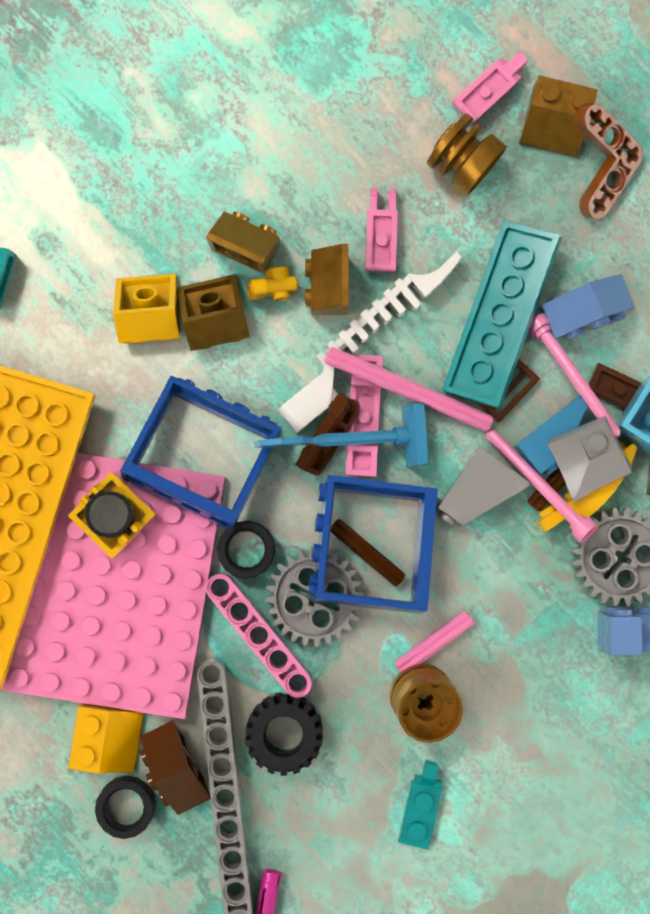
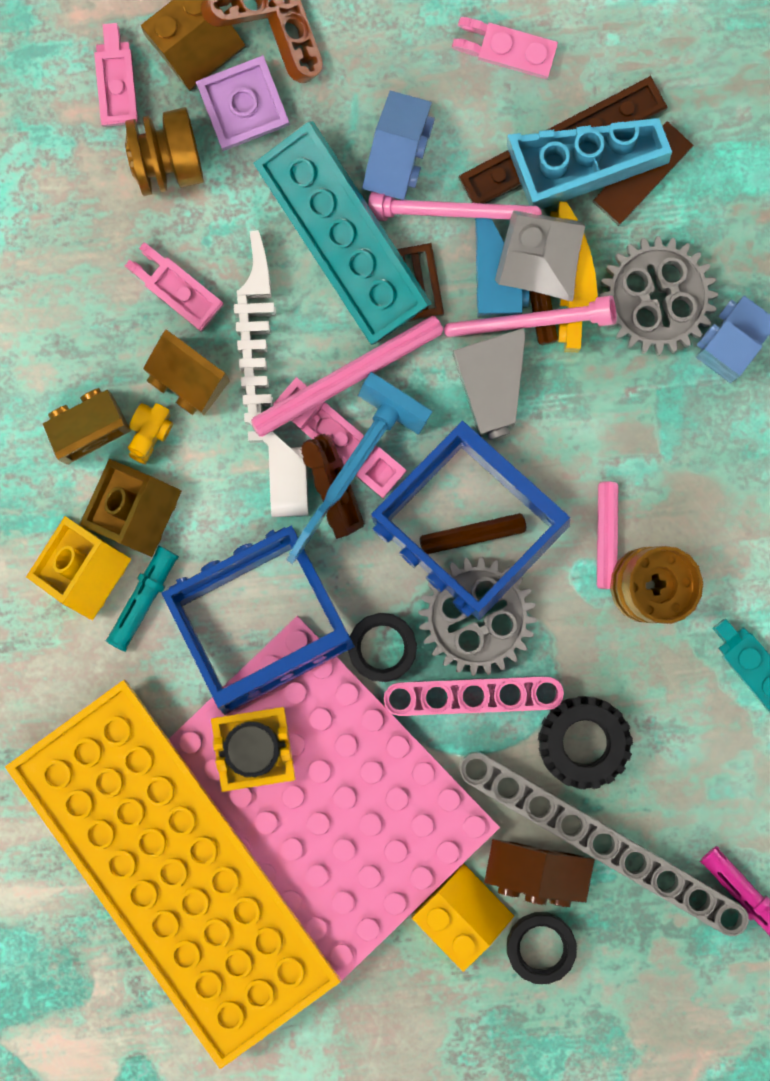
camera: 50 degrees left, 0 degrees up
none -> teal pin [105,545,179,652]
none -> lavender plate [196,56,290,151]

